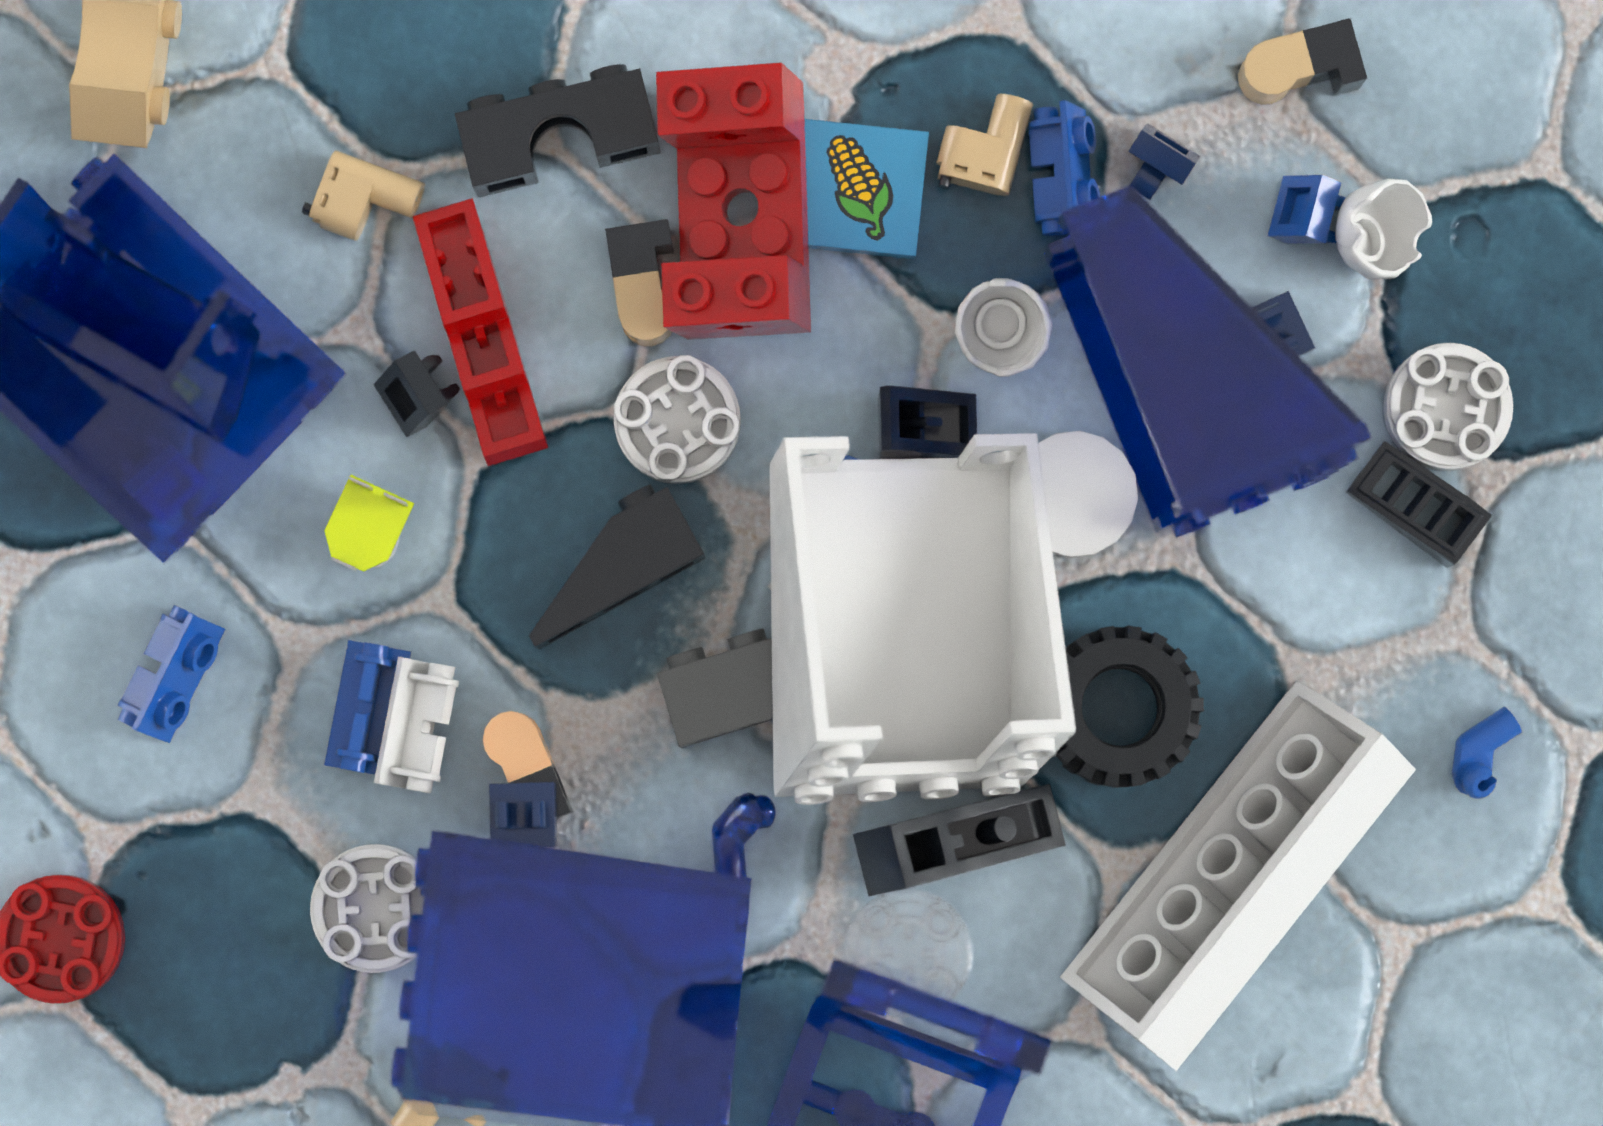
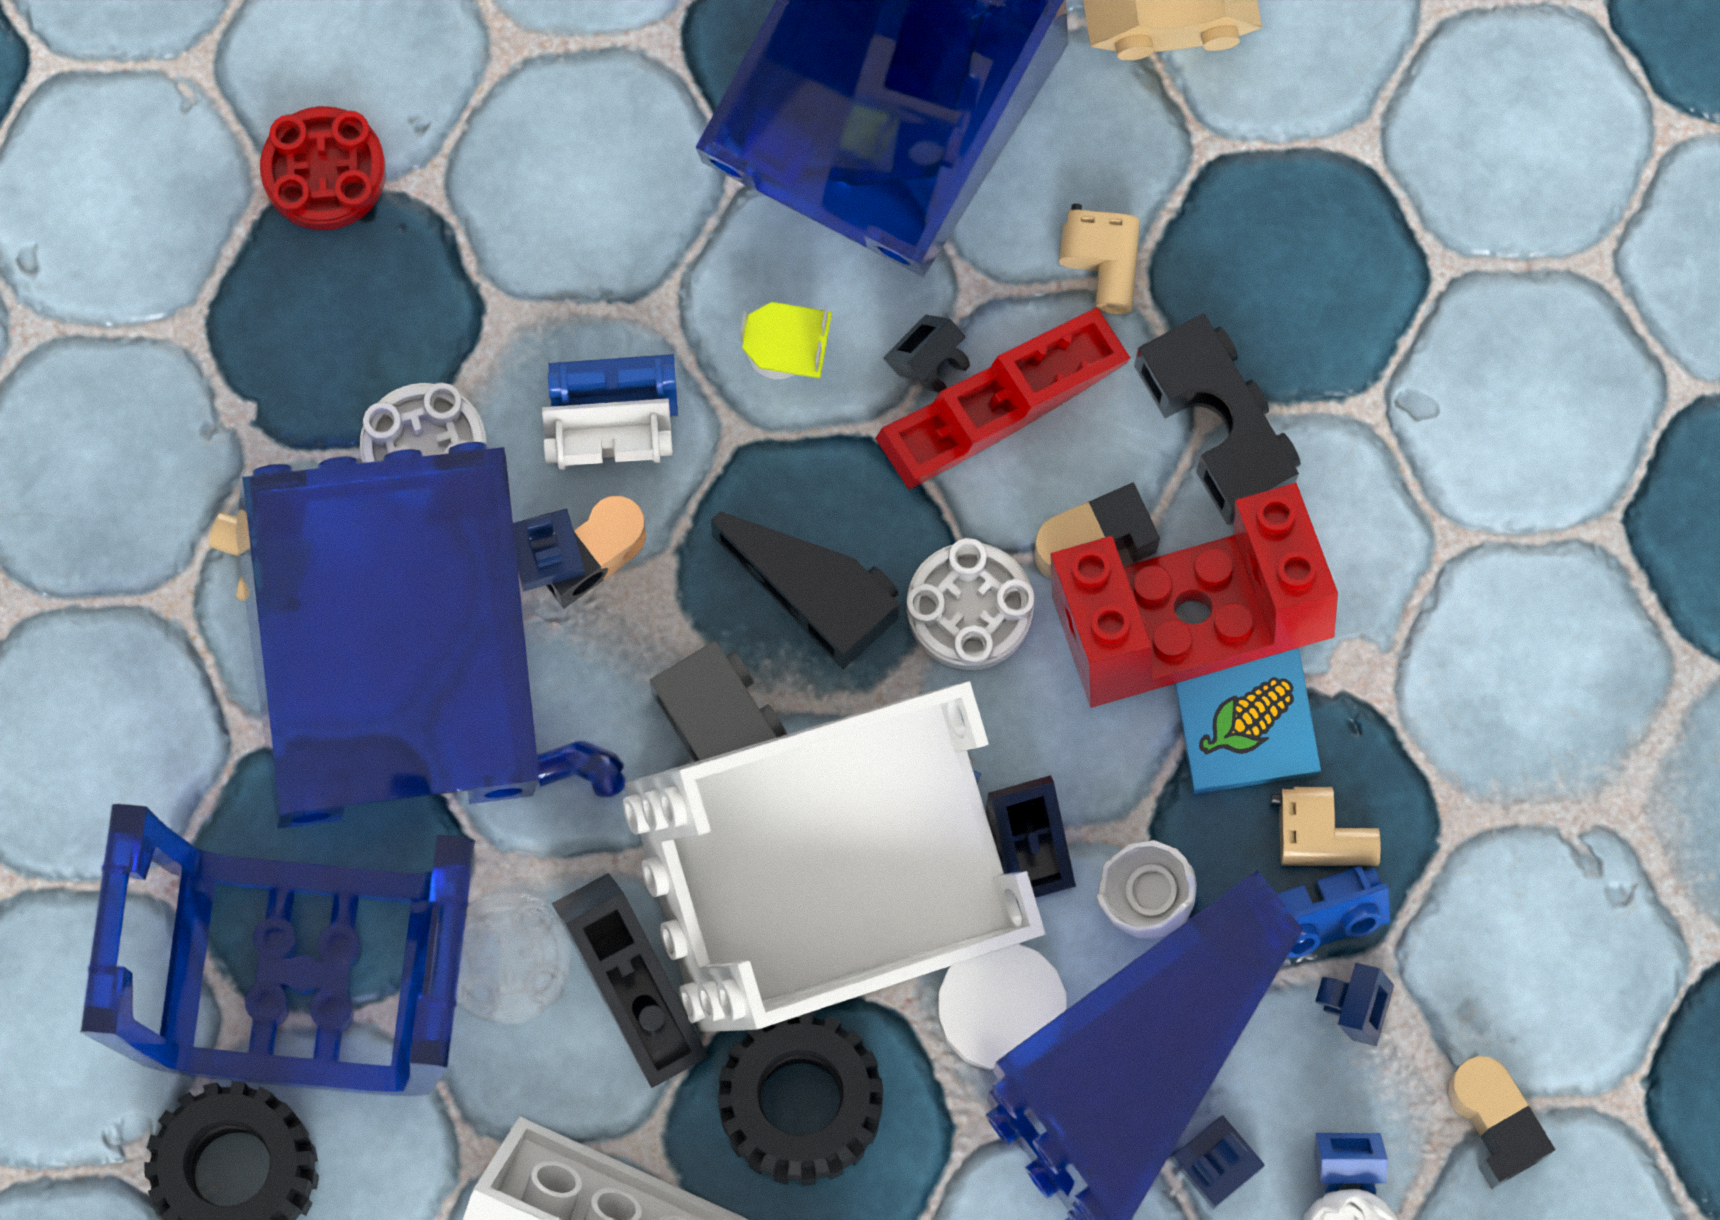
camera: 75 degrees right, 10 degrees down
blue hinge [118,605,226,743] -> none

